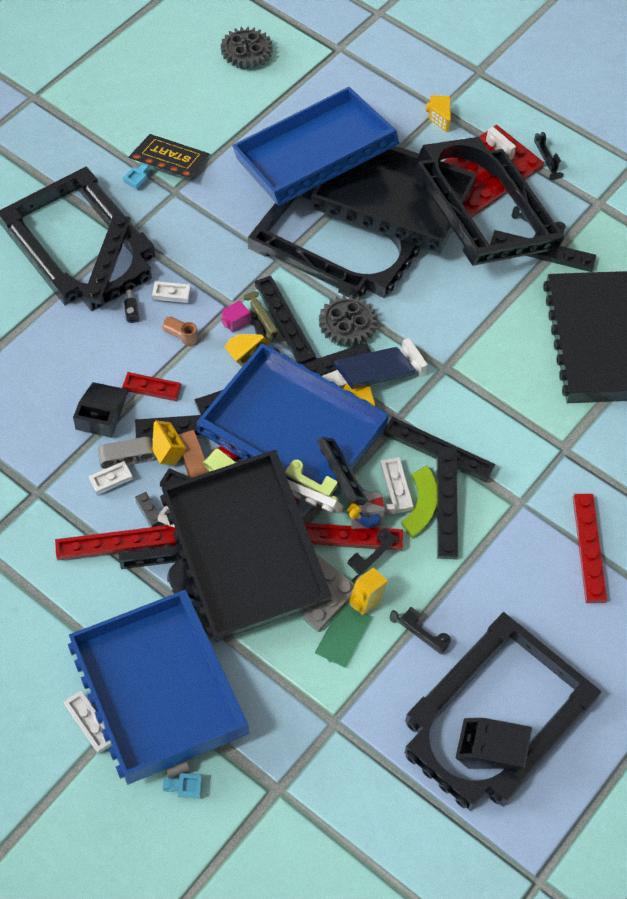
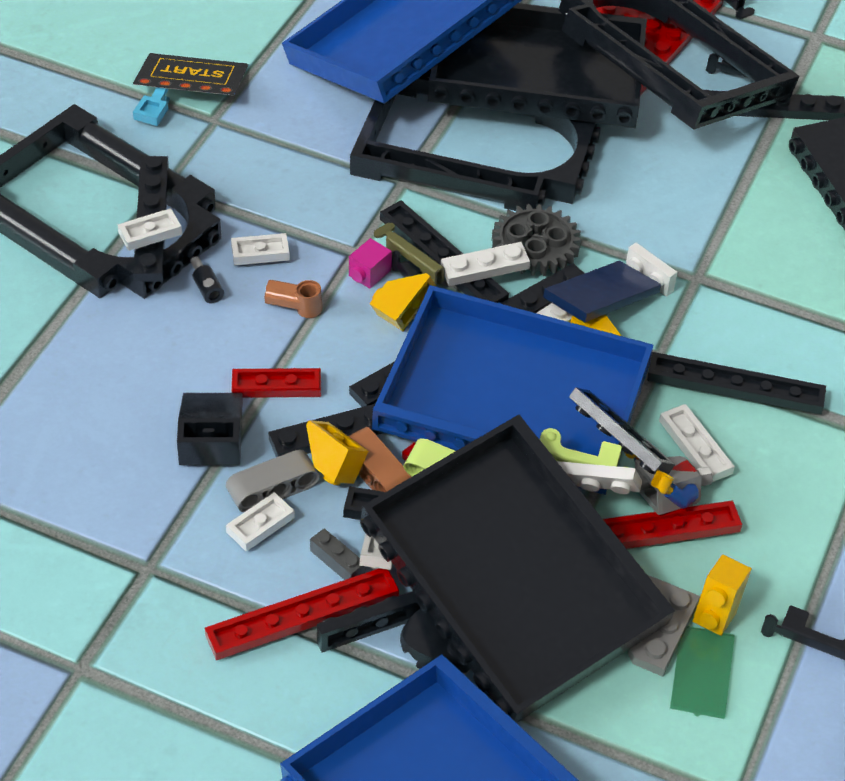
camera: 15 degrees left, 10 degrees down
black piece [347,528,397,583] -> none
lime tile [401,466,437,539] -> none
black plate [436,447,458,560] -> none
none -> white plate [117,208,182,251]
none -> white plate [441,242,530,286]

